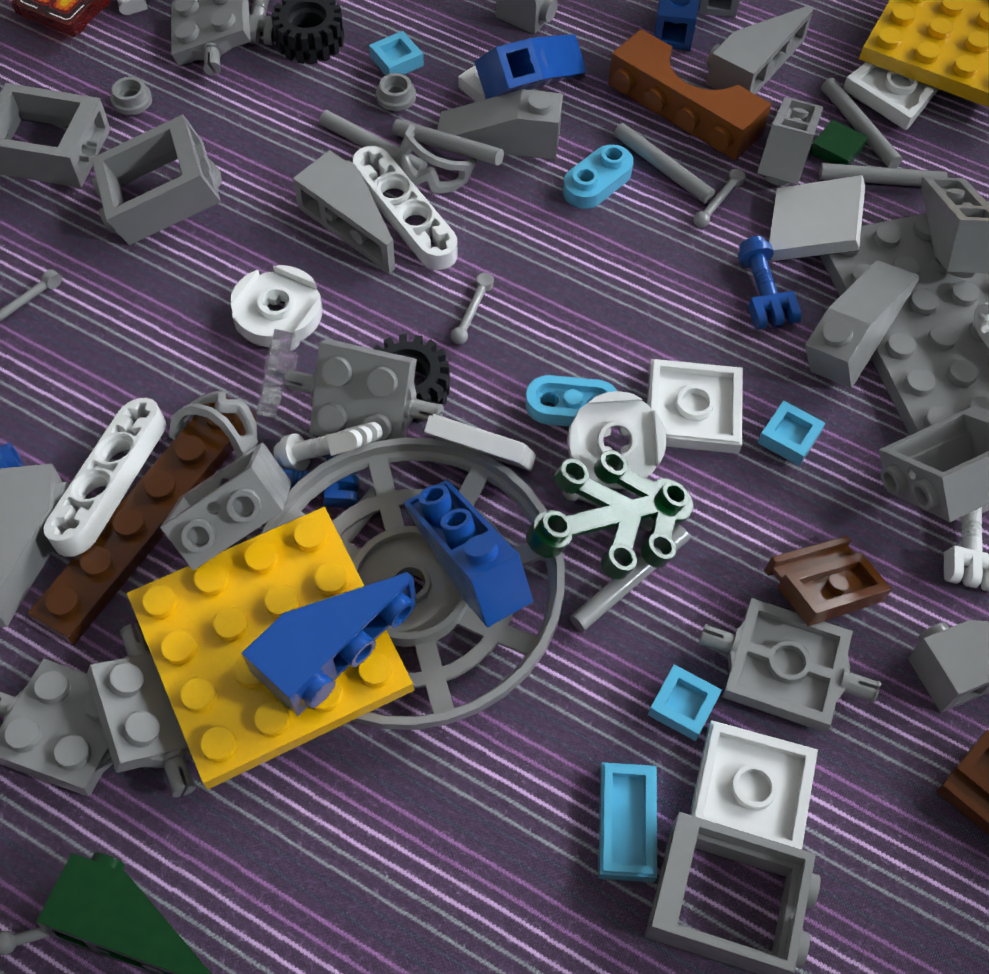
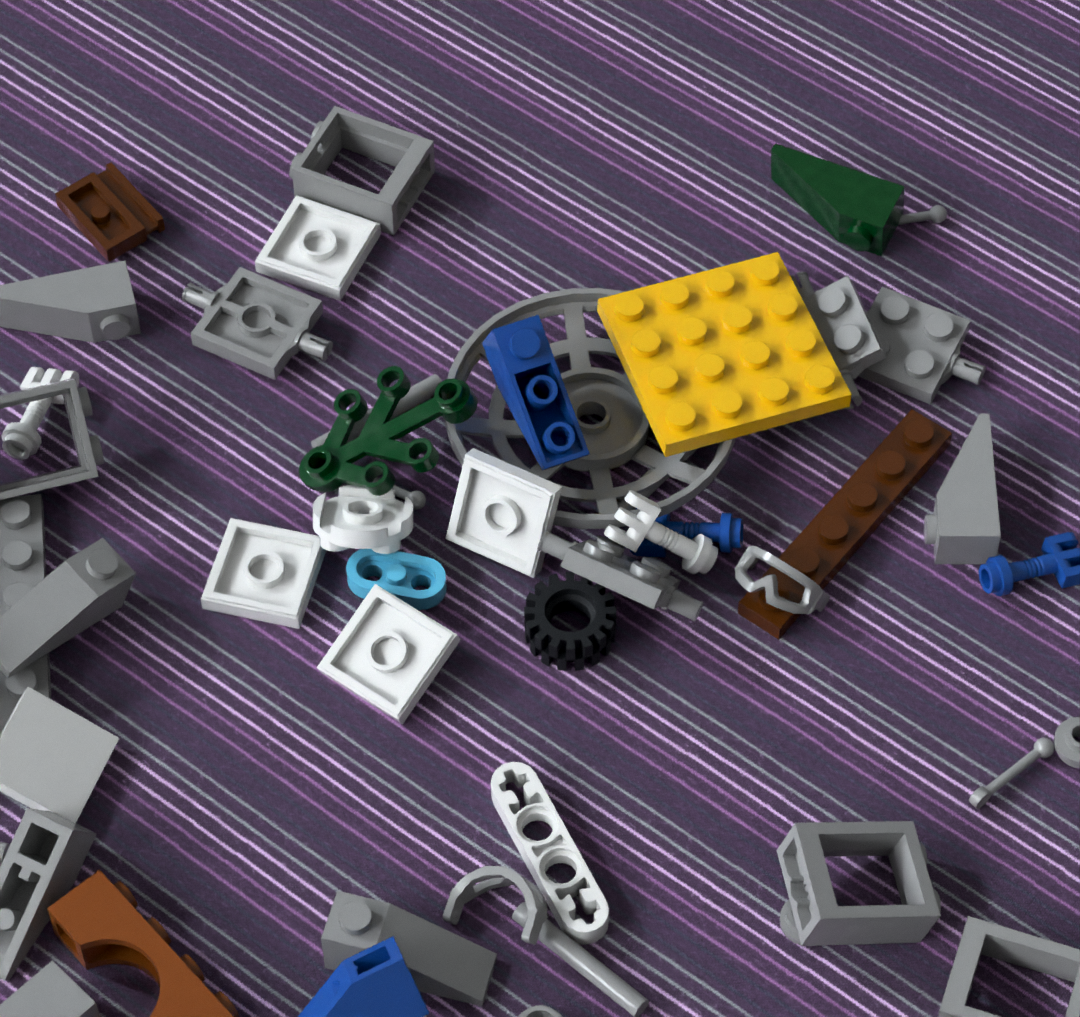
camera: 170 degrees left, 5 degrees down
white beam [43,398,166,557] -> none
light grey window [160,442,292,570] -> none
white plate [231,265,323,352] -> none
blue slope [241,572,416,717] -> none
clear plate [256,329,298,419] -> none
light grey slope [293,150,395,274] -> none
light grey bar [392,119,504,166] -> none
light grey hinge [450,273,494,345] -> none
medium azure plate [563,145,633,209] -> none
medium azure tile [598,762,657,882] -> none
light grey bar [614,123,716,204] -> none
medium azure plate [648,664,722,741] -> none
light grey hinge [693,169,746,228] -> none
blue hinge [738,236,802,330] -> none
medium azure plate [758,400,825,466] -> none
reddish brown plate [764,536,892,626] -> none
none -> white tile [317,584,461,724]

